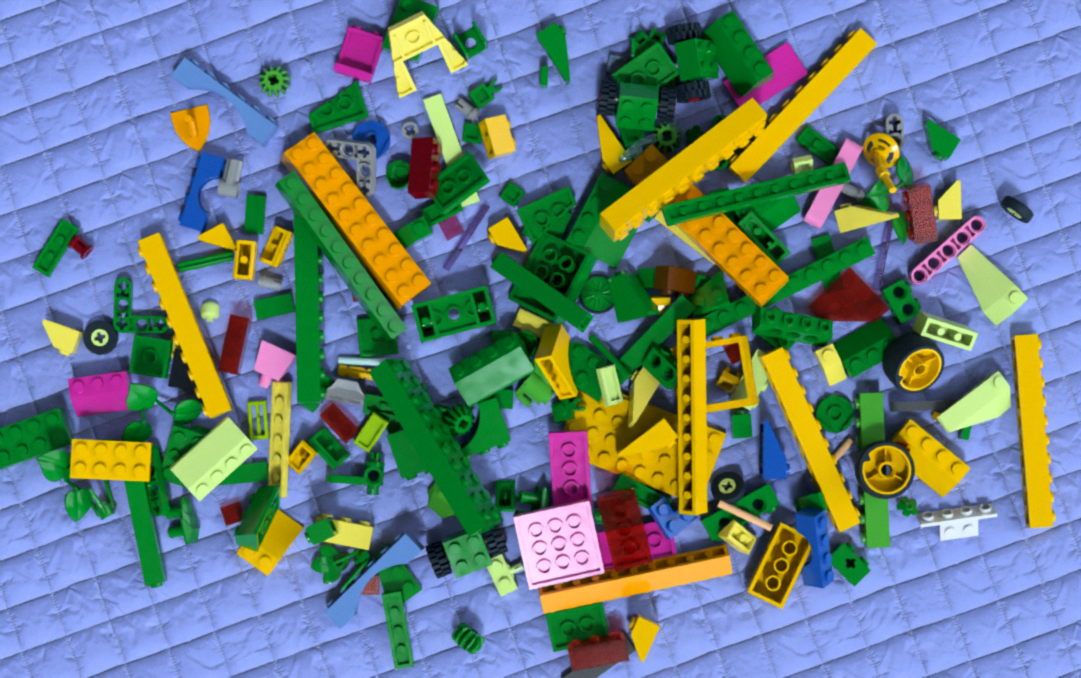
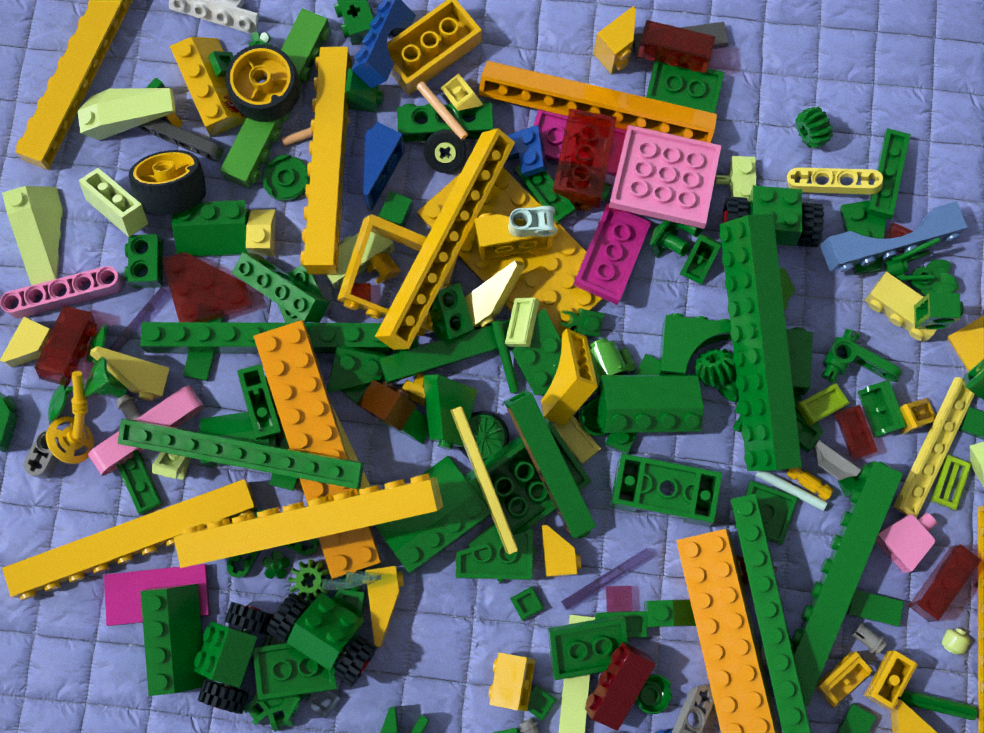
camera: 155 degrees left, 10 degrees down
none -> green plate [208,51,234,77]
none -> light yellow tile [450,406,518,554]
none -> light aqua piece [508,206,557,237]
none -> light yellow beam [787,168,883,195]

